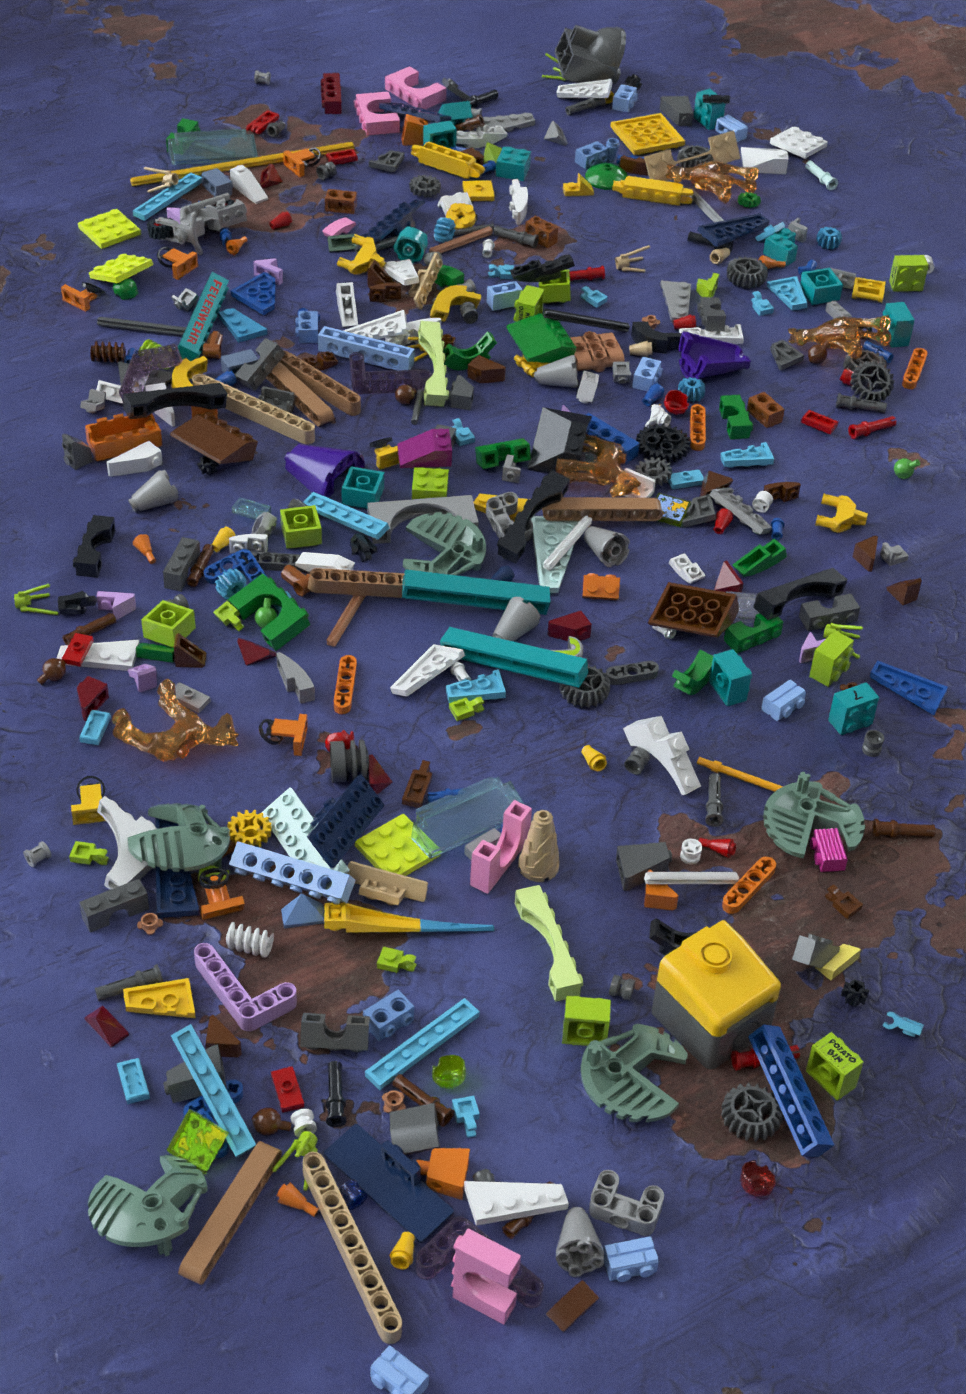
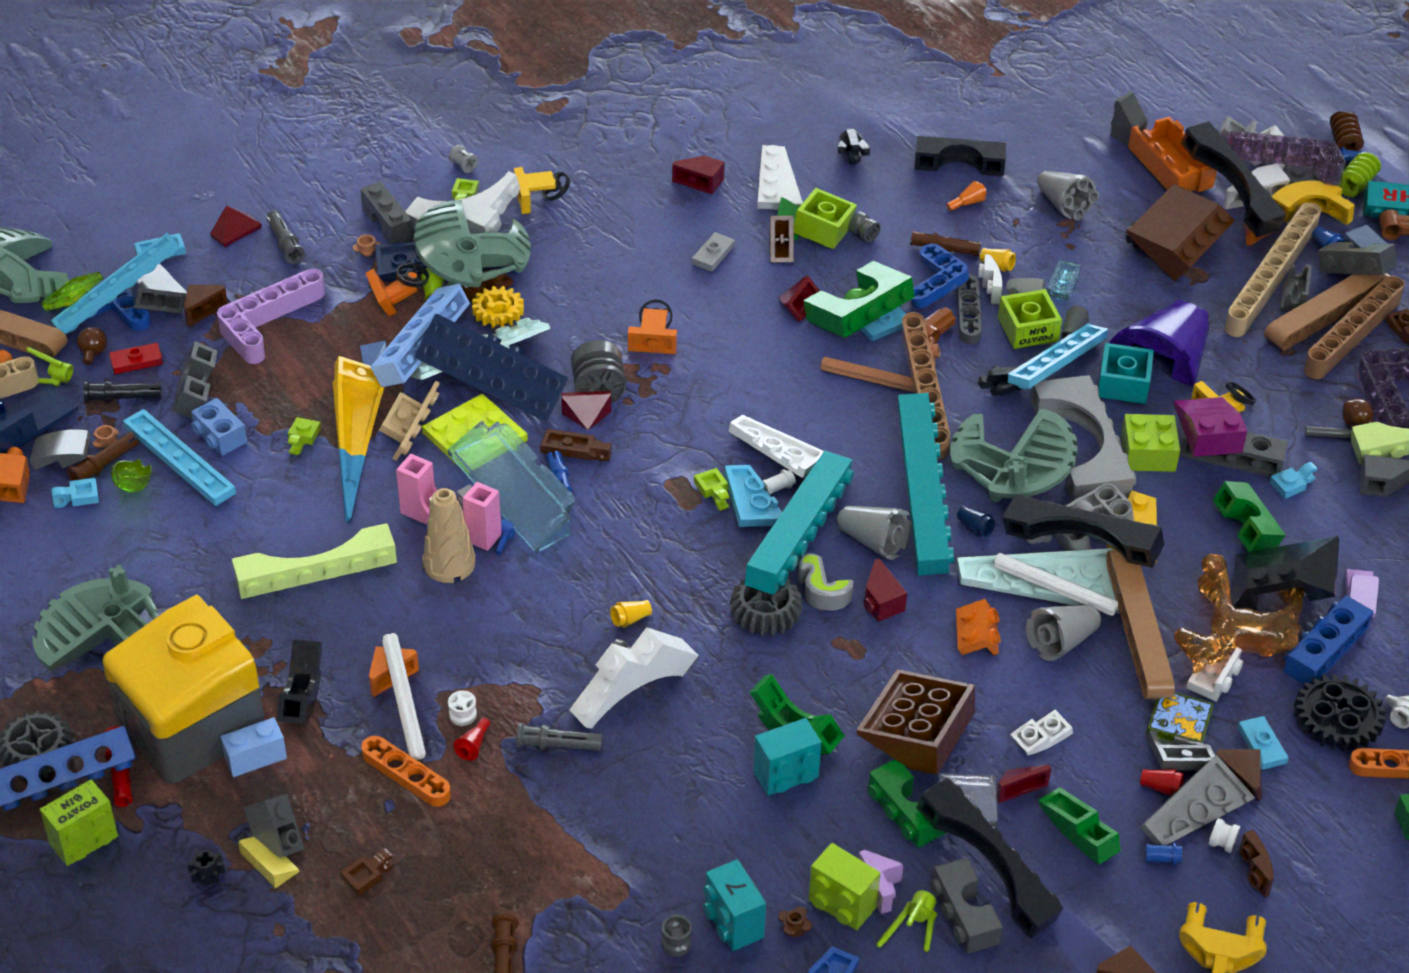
camera: 90 degrees right, 0 degrees up
lime plant [14,584,59,615] -> none
reddish brown piece [37,658,66,685] -> none
reddish brown pin [62,612,116,645] -> none
red plate [62,633,94,667] -> none
medium azure plate [79,710,111,745] -> none
lavender slope [97,591,136,620] -> none
white slope [107,441,162,477] -> none
clear orange animal [112,679,239,762] -> none
yellow wing [123,978,196,1018] -> none
lavender slope [128,664,157,692] -> none
dark grey arch [163,537,200,592] -> none
lime plate [213,601,244,631] -> none
dark azure gear [215,568,247,599] -> none
white piece [226,922,274,958] -> none
light grey slope [276,652,315,704] -> none
white wheel [291,1109,317,1137] -> none
white slope [295,552,355,572] -> none
red hair [325,730,355,752] -> none
orange beam [334,655,357,714] -> none
light grey bracket [502,454,521,483] -> none
lime brick [562,996,611,1046] -> none
dark grey beam [606,661,659,685] -> none
dark grey wheel [609,974,636,1001] -> none
dark grey slope [616,842,672,891] -> none
dark grey gear [635,457,672,487] -> none
light orange bar [697,757,783,792] -> none
medium azure wing [720,442,774,468] -> none
light blue brick [762,680,806,721] -> none
sand green piece [763,772,865,858] -> none
dark pink brick [810,828,848,872] -> none
medium azure plate [883,1011,924,1037] -> none

